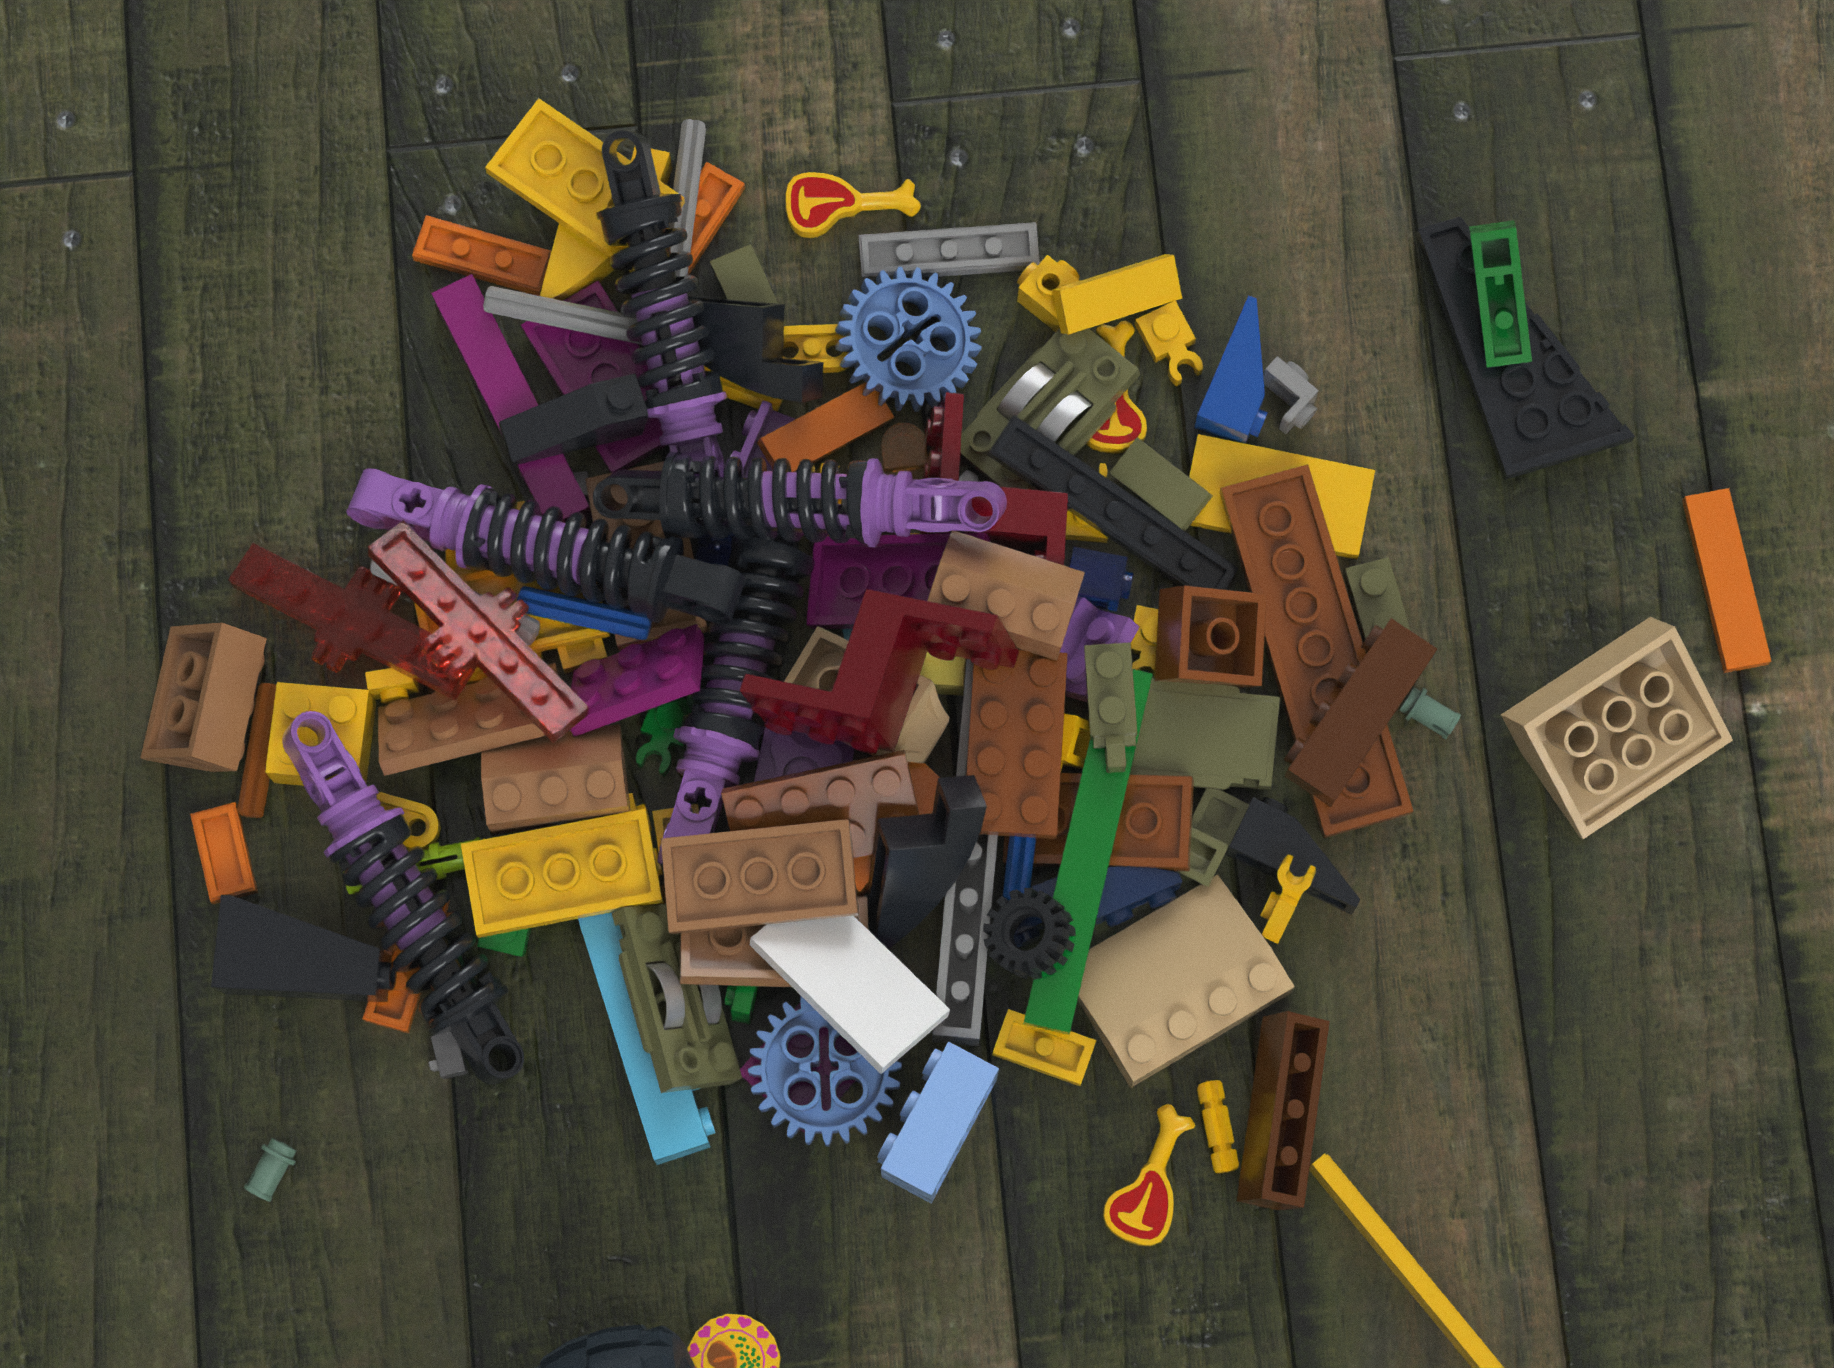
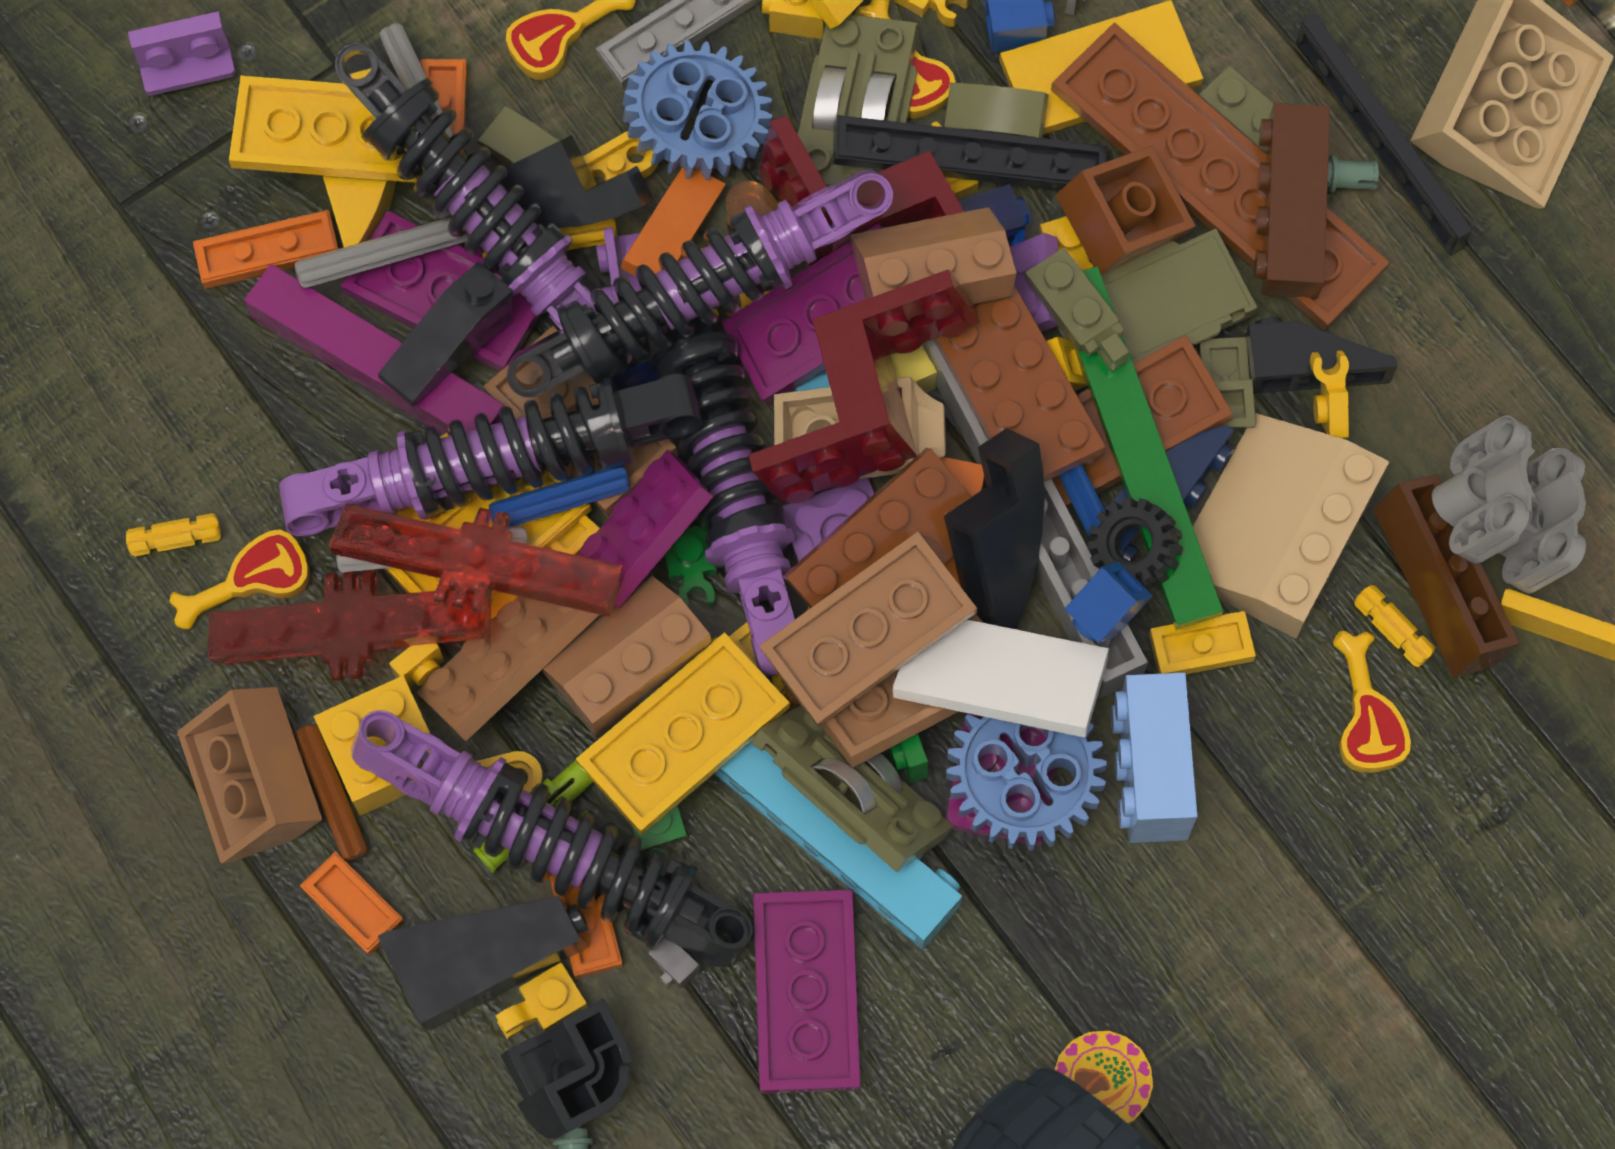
camera: 30 degrees left, 5 degrees down
none -> yellow axle [126,513,221,556]
none -> medium lavender bracket [128,11,236,96]
none -> yellow piece [170,529,310,630]
none -> yellow plate [496,962,587,1039]
none -> black brick [500,999,633,1139]
none -> magenta plate [753,890,860,1094]
none -> blue brick [1064,561,1153,643]
none -> black tile [1296,14,1472,256]
none -> light grey piece [1432,415,1587,594]

